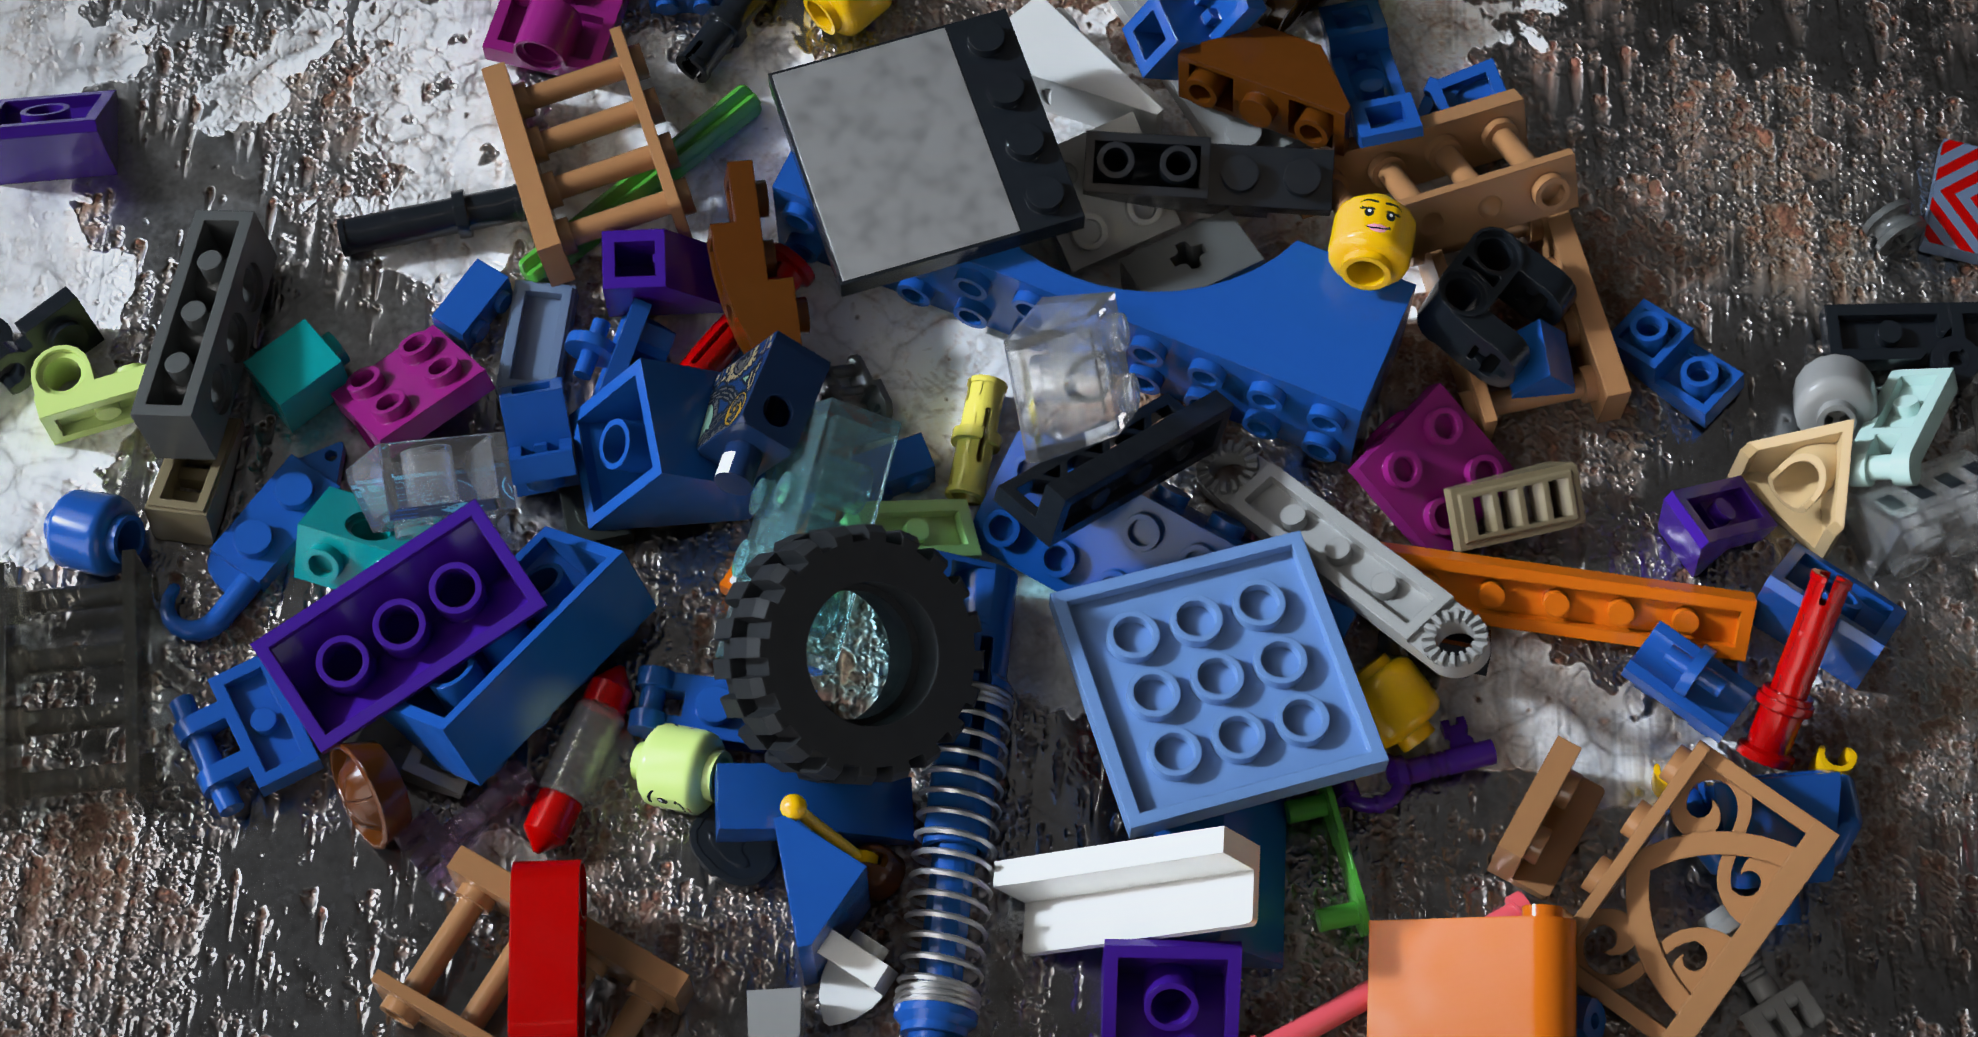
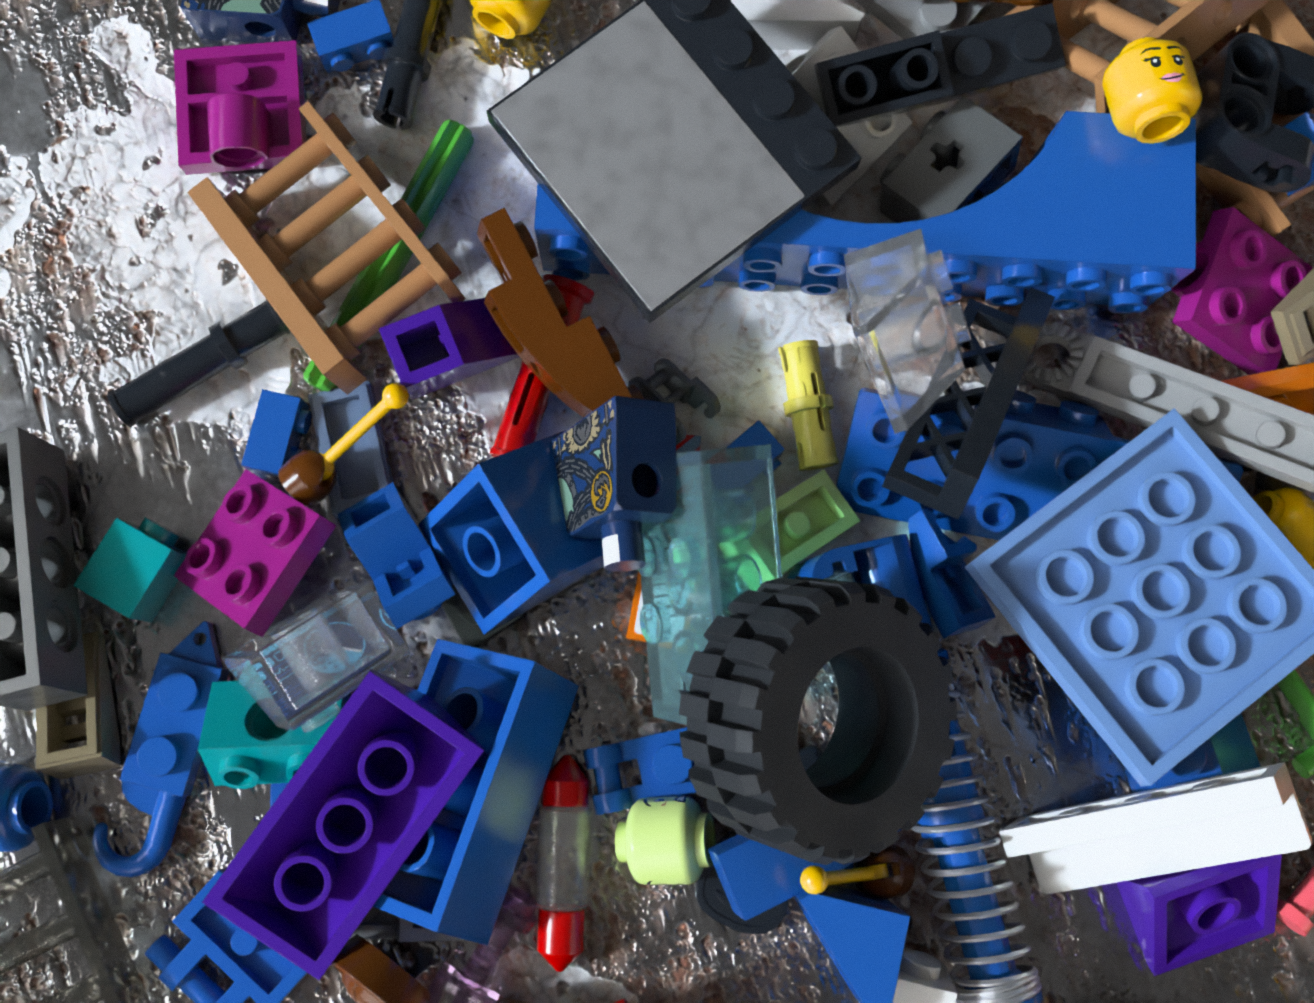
camera: 25 degrees left, 15 degrees up
blue hips [564,297,676,397] -> none
none -> hinge [278,383,409,507]
none -> blue slope [908,509,996,639]

